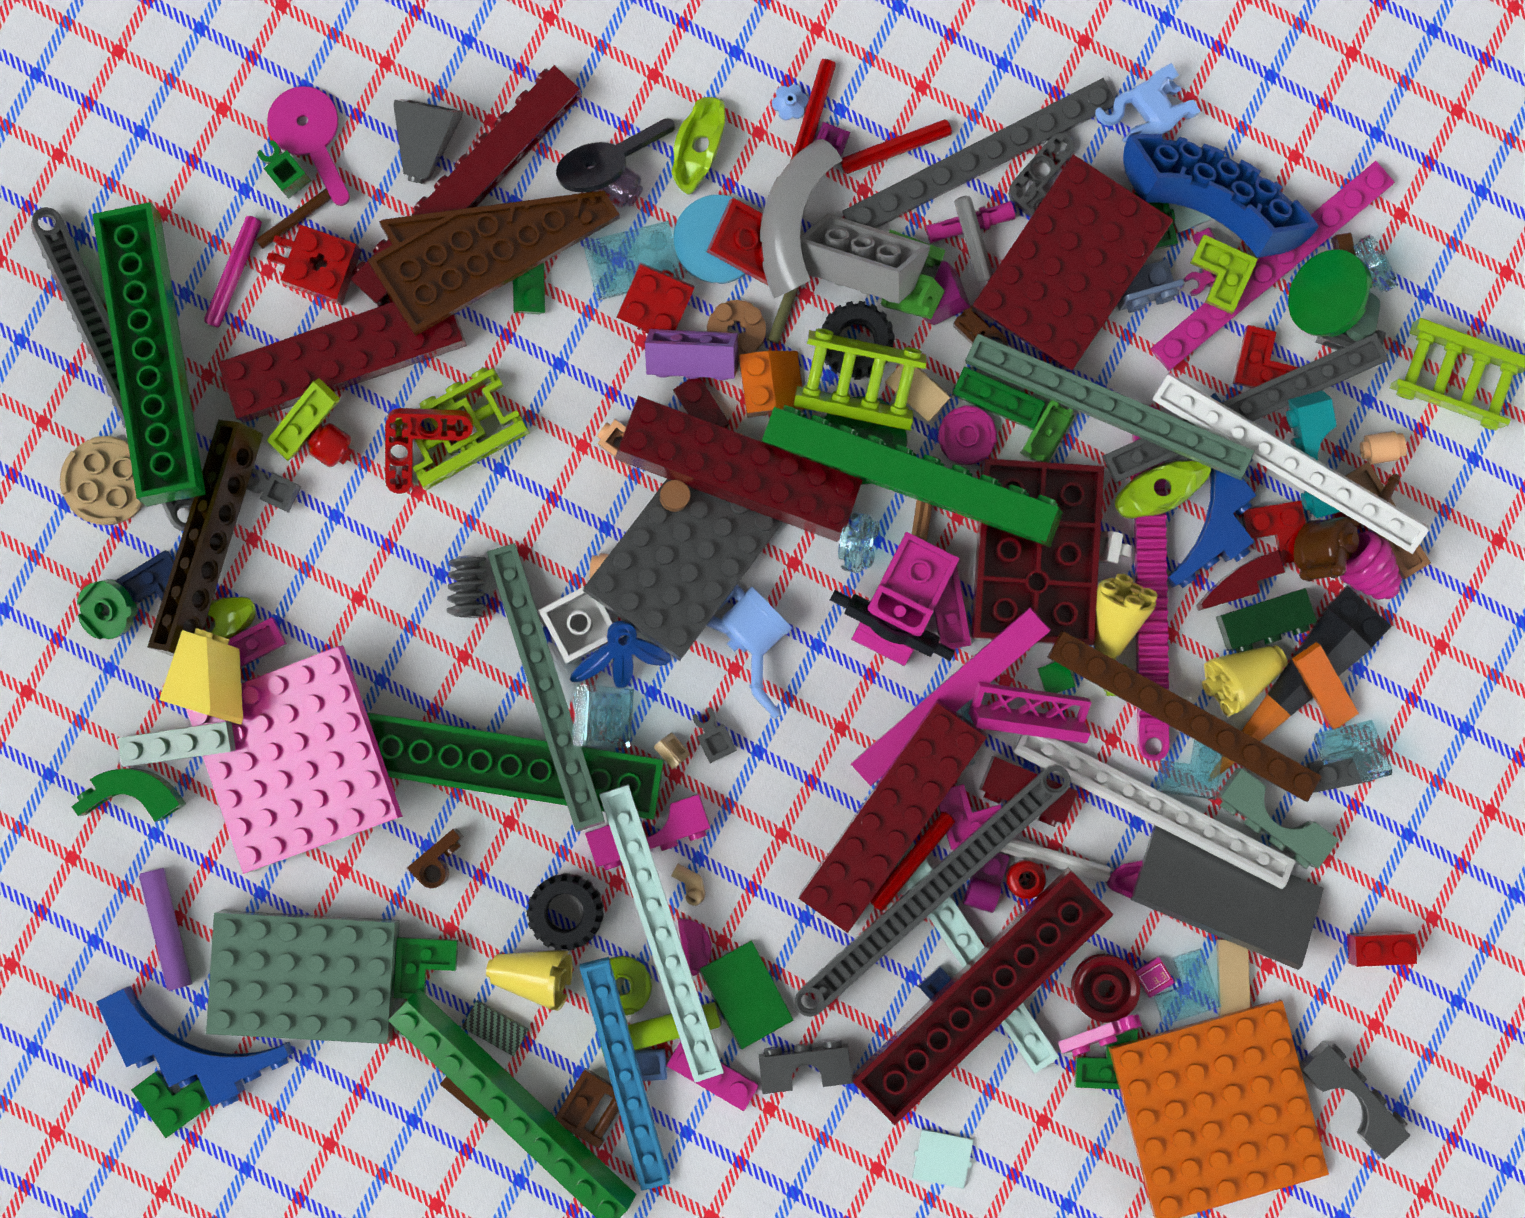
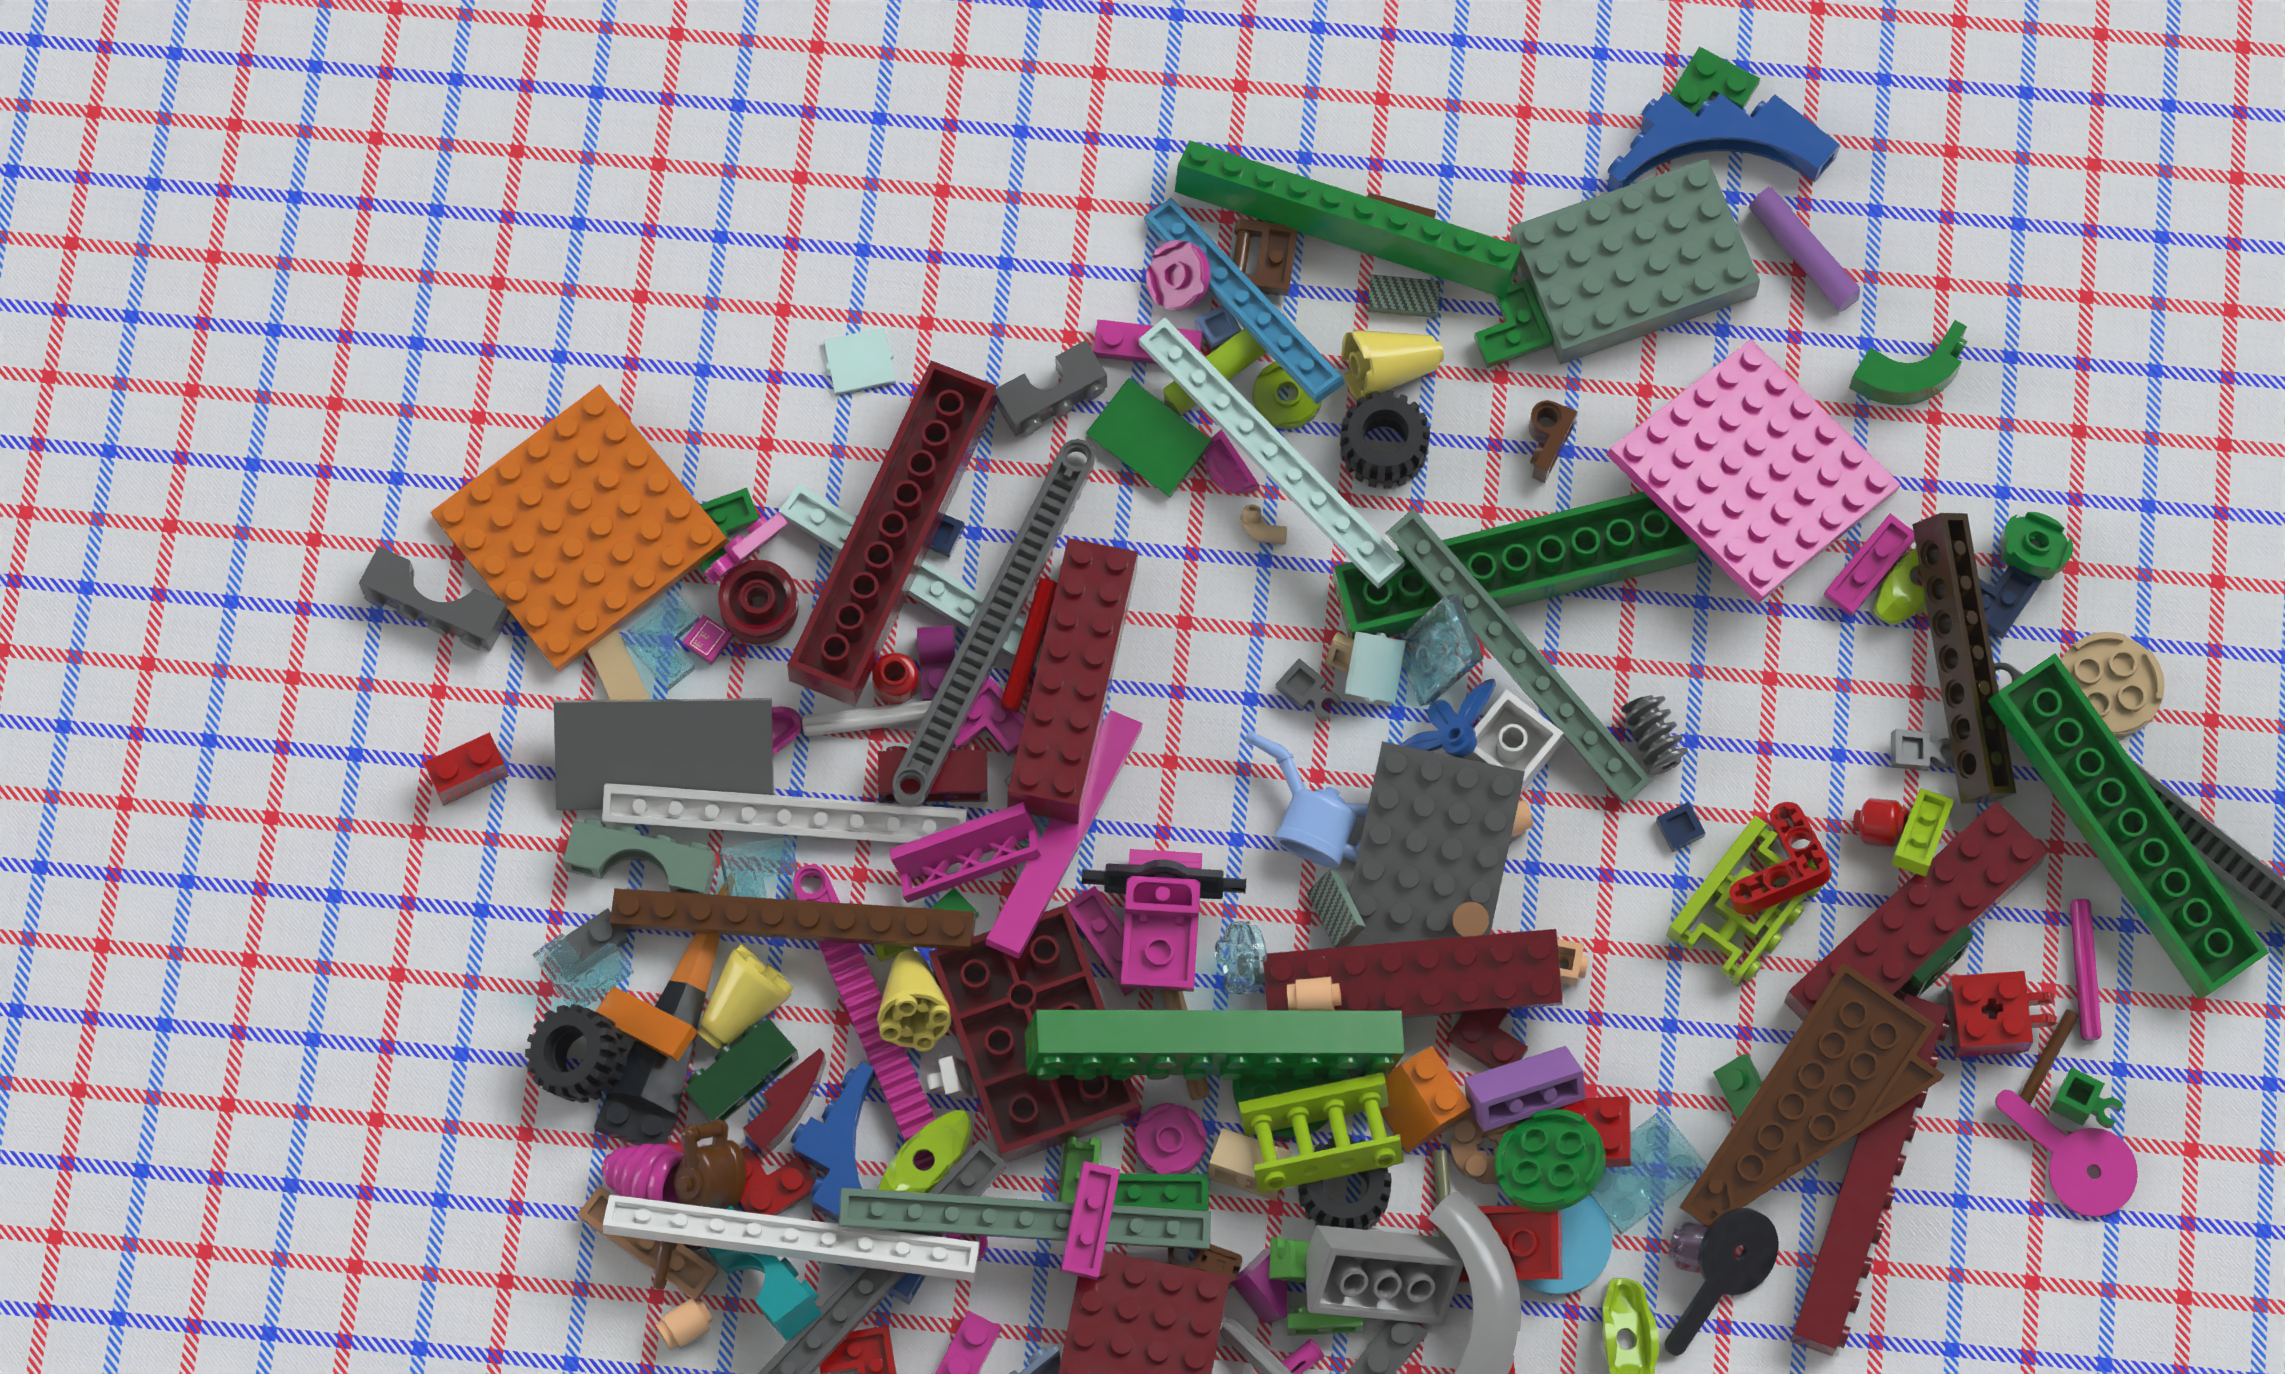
camera: 160 degrees right, 15 degrees down
plate [117,721,236,767] -> none
light yellow slope [159,628,243,725] -> none
dark grey slope [394,99,463,184] -> none
dark pink arch [585,794,711,871] -> none
none -> black tyre [525,1004,627,1103]
none -> dark pink plate [1060,1161,1120,1280]
none -> dark pink tile [1146,240,1210,311]
none -> light nougat brick [1287,977,1341,1011]
none -> sand green tile [1307,869,1366,948]
none -> light aqua piece [1345,632,1406,703]
none -> green tile [1494,1109,1606,1212]
none -> dark blue tile [1656,802,1706,852]
none -> dark green tile [1903,925,1973,997]

